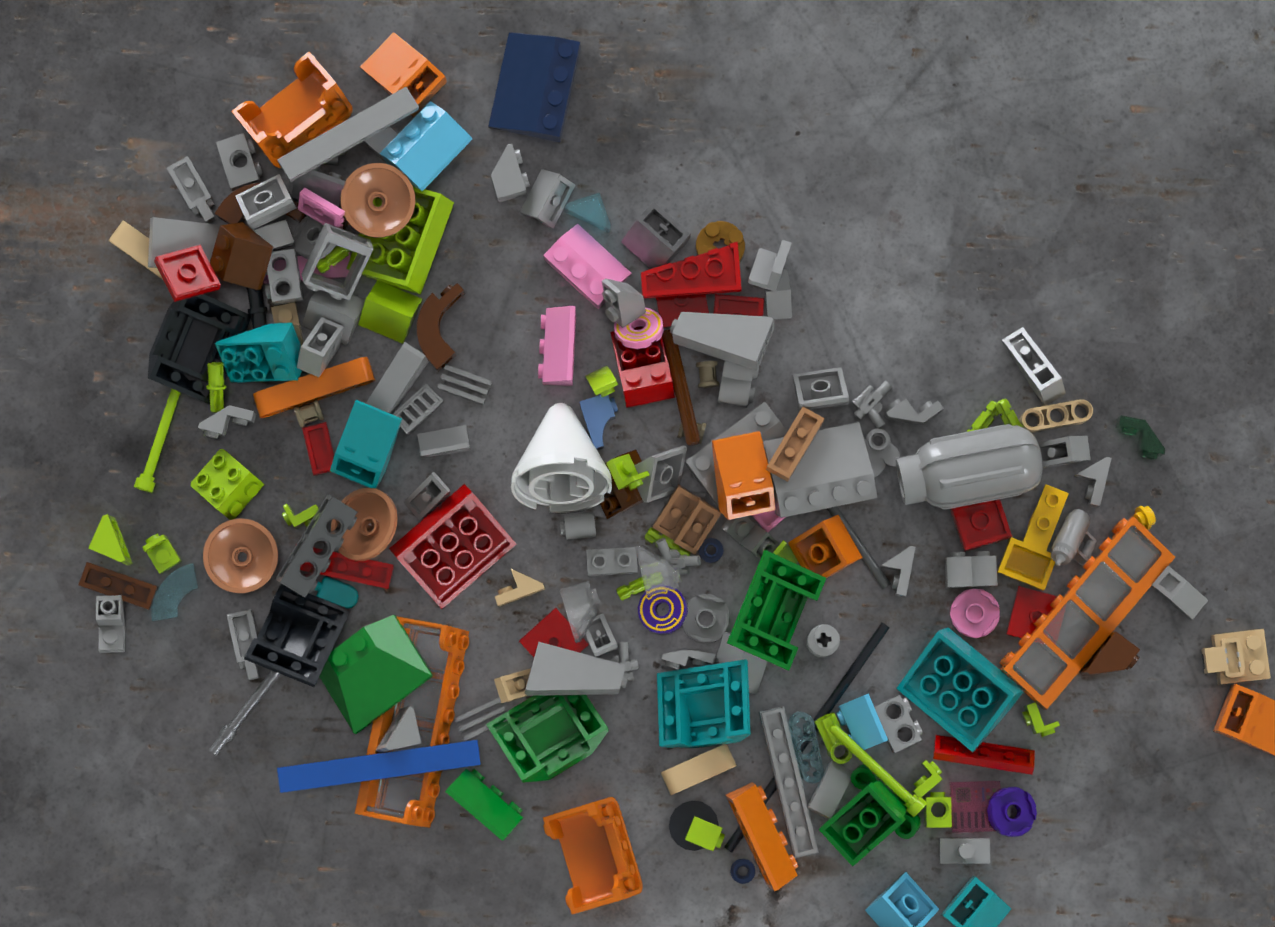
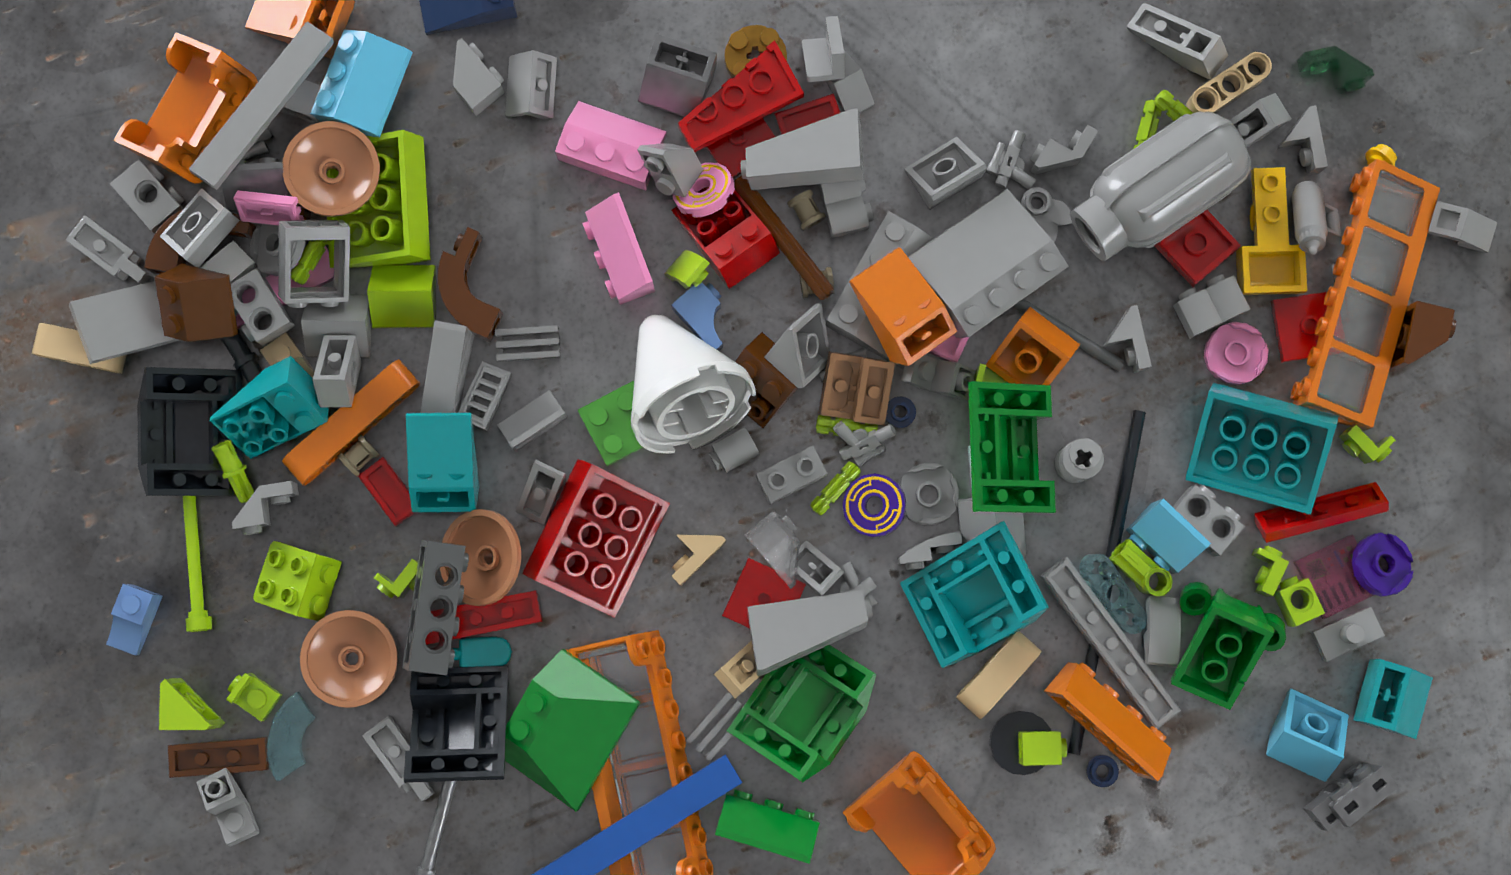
camera: 30 degrees left, 0 degrees up
plate [154,244,221,302] -> none
light grey slope [376,706,421,753] -> none
clear light blue slope [564,192,611,233] -> none
lime bracket [606,454,650,490] -> none
clear slope [635,545,681,595] -> none
medium nougat plate [766,407,825,482] -> none
lime piece [830,725,927,817] -> none
none -> medium blue arch [106,584,163,656]
none -> bright green plate [578,381,643,467]

